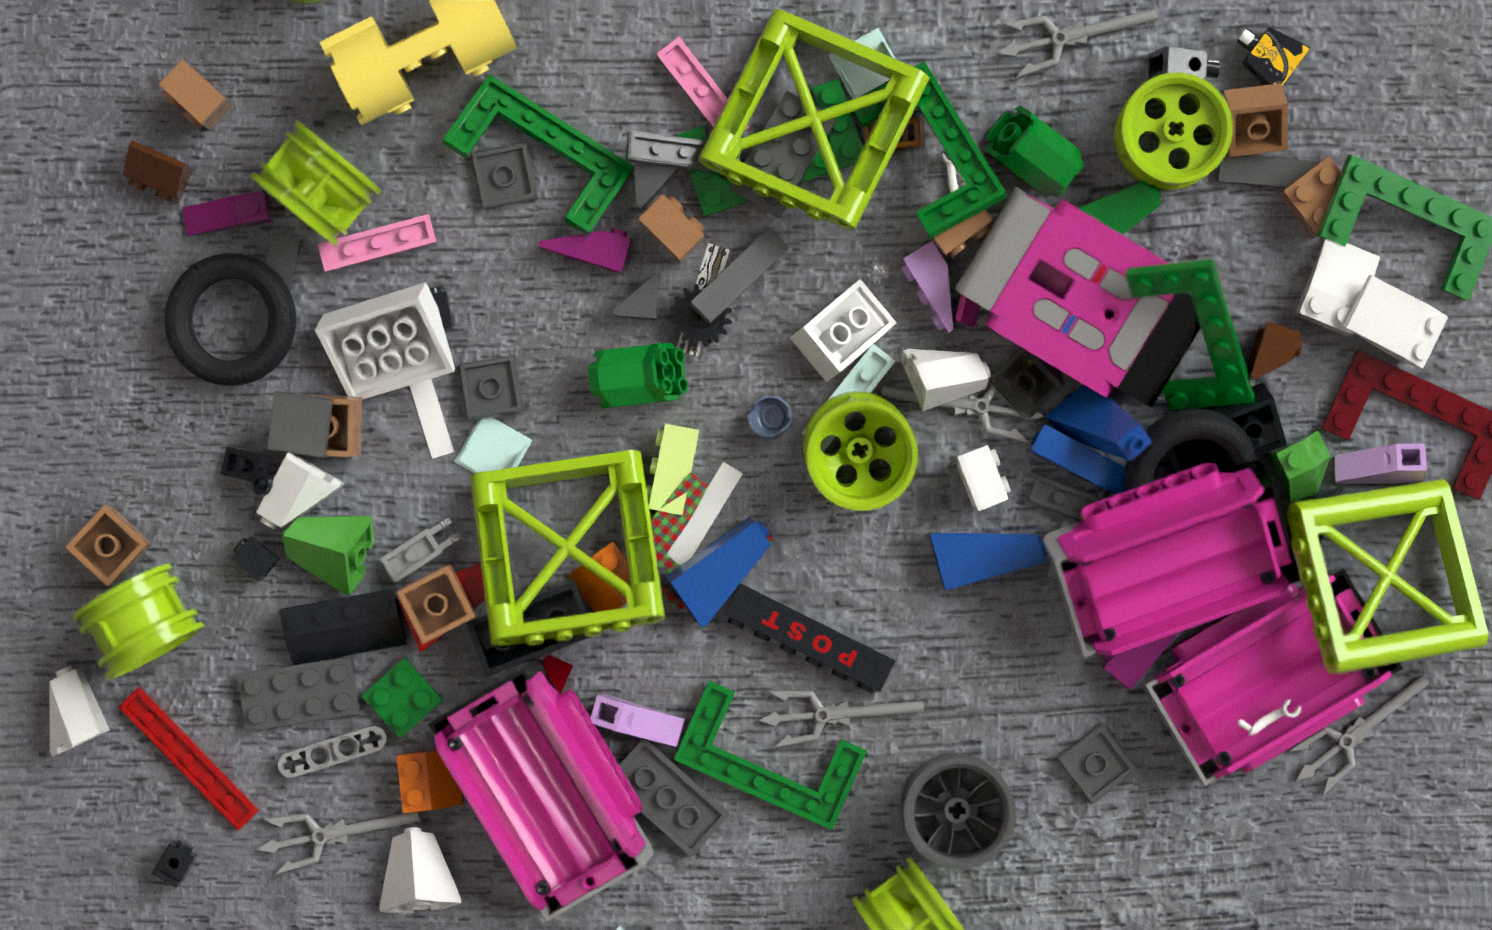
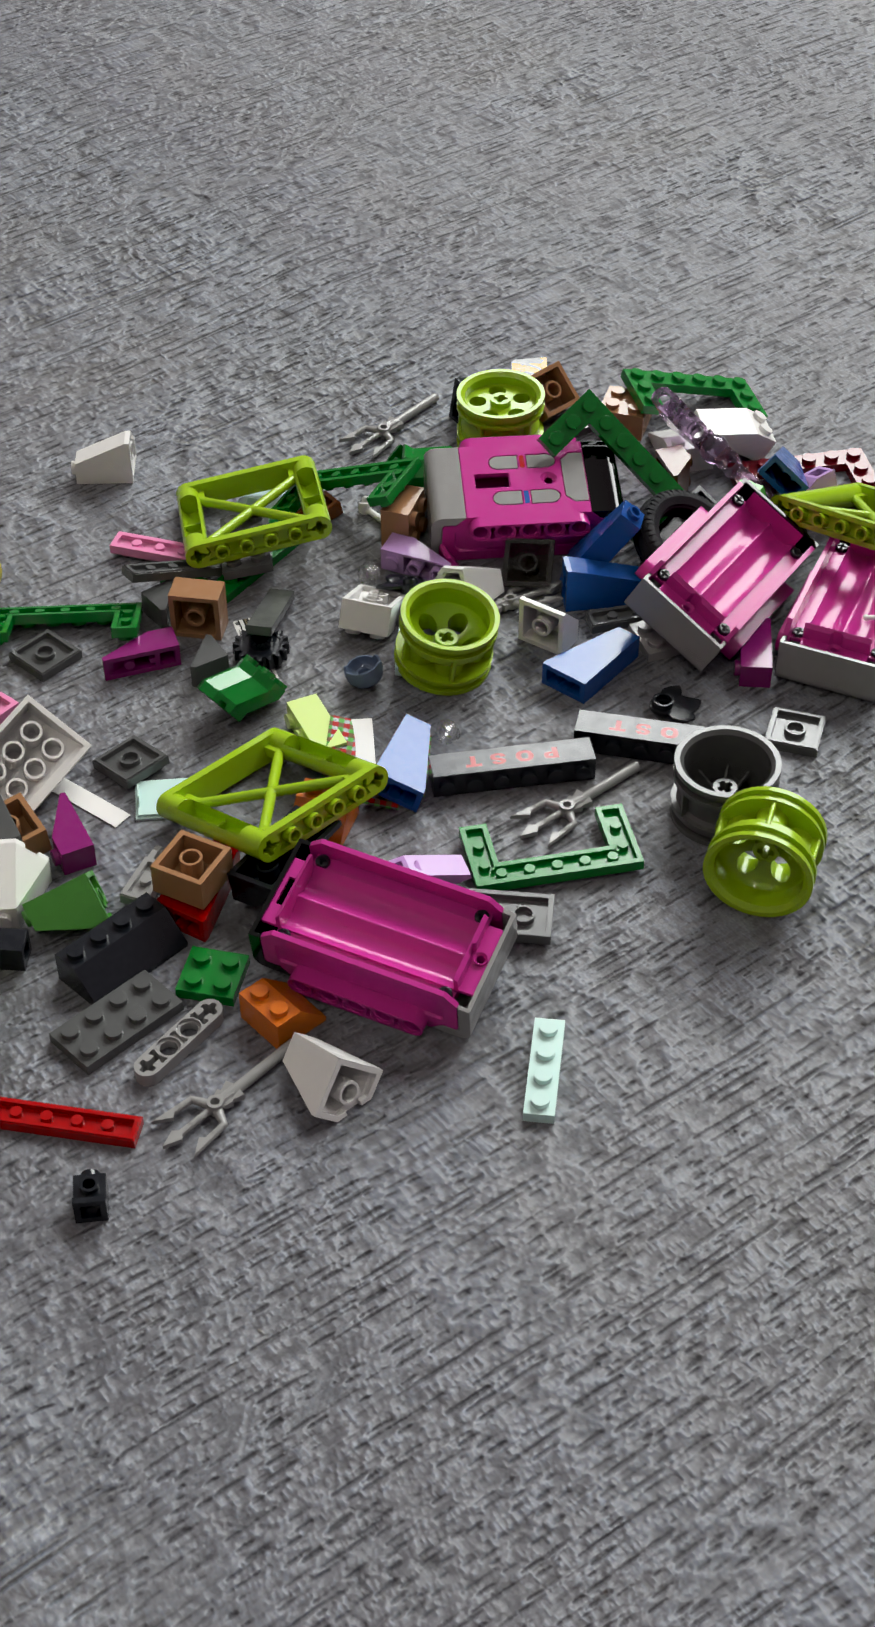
camera: 30 degrees left, 45 degrees down
none -> magenta slope [50,792,97,875]
none -> black plate [376,574,423,595]
none -> brick [574,709,705,764]
none -> black plate [650,685,701,722]
none -> clear purple piece [651,387,779,501]
none -> blue slope [757,446,809,494]

